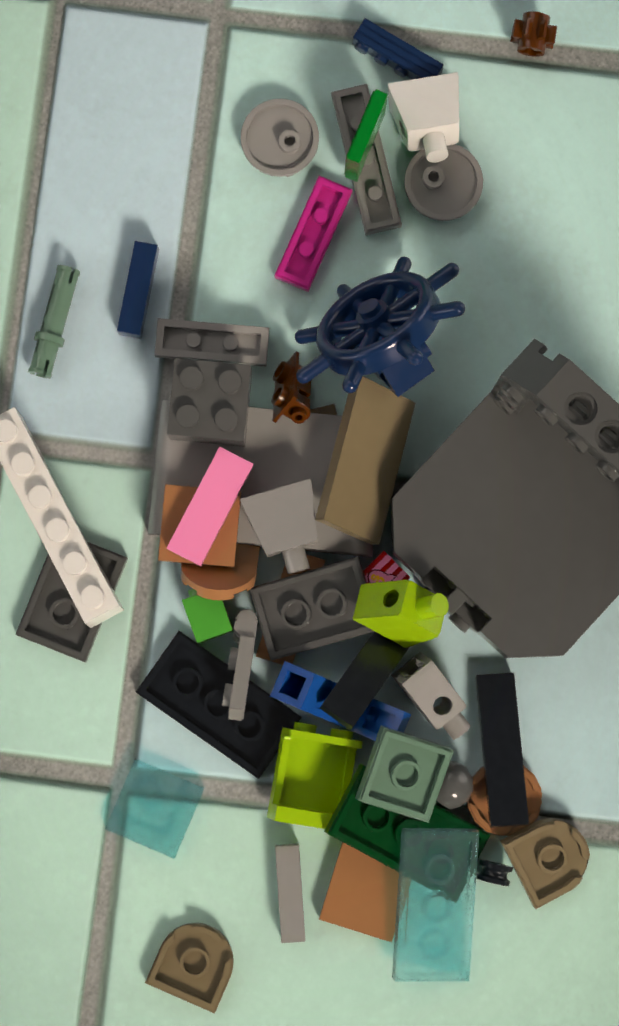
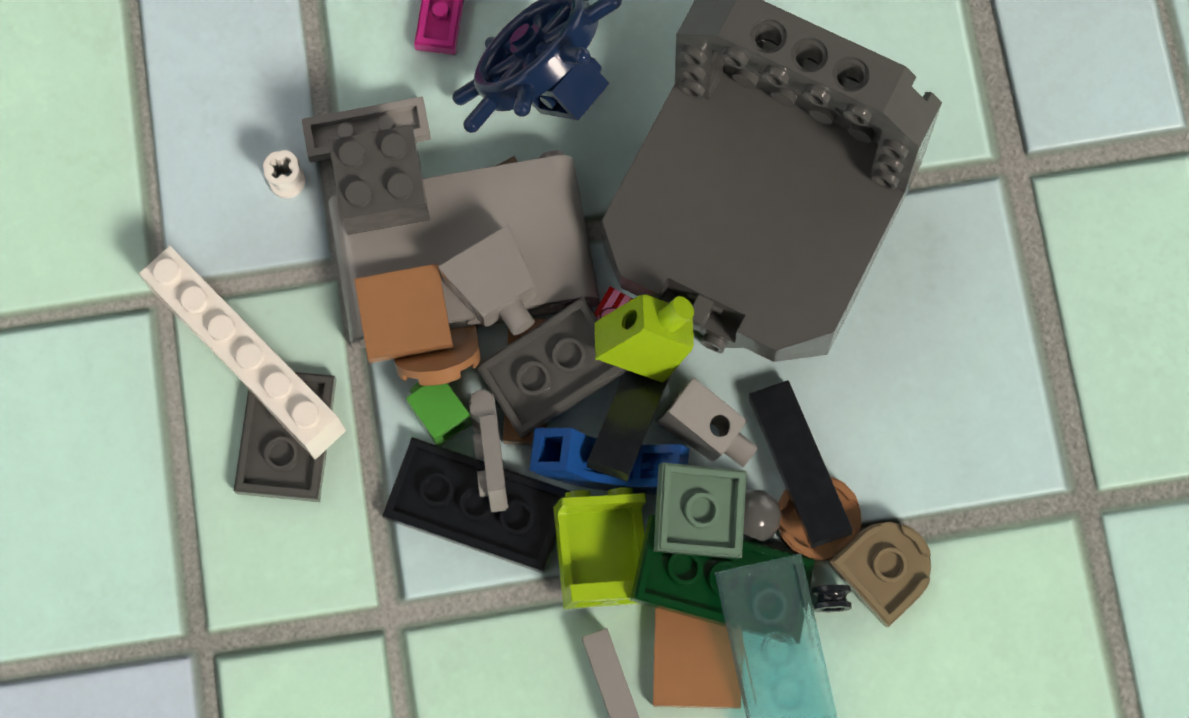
camera: 10 degrees left, 10 degrees down
sand green pin [28,265,80,379] -> none
clear light blue tile [105,759,205,859] -> none
dark blue piece [117,241,159,339] -> none
bright pink tile [166,446,254,566] -> none
reddish brown hinge [271,351,312,424] -> none
dark tan tile [315,376,416,545] -> none
none -> white bush [263,150,306,198]

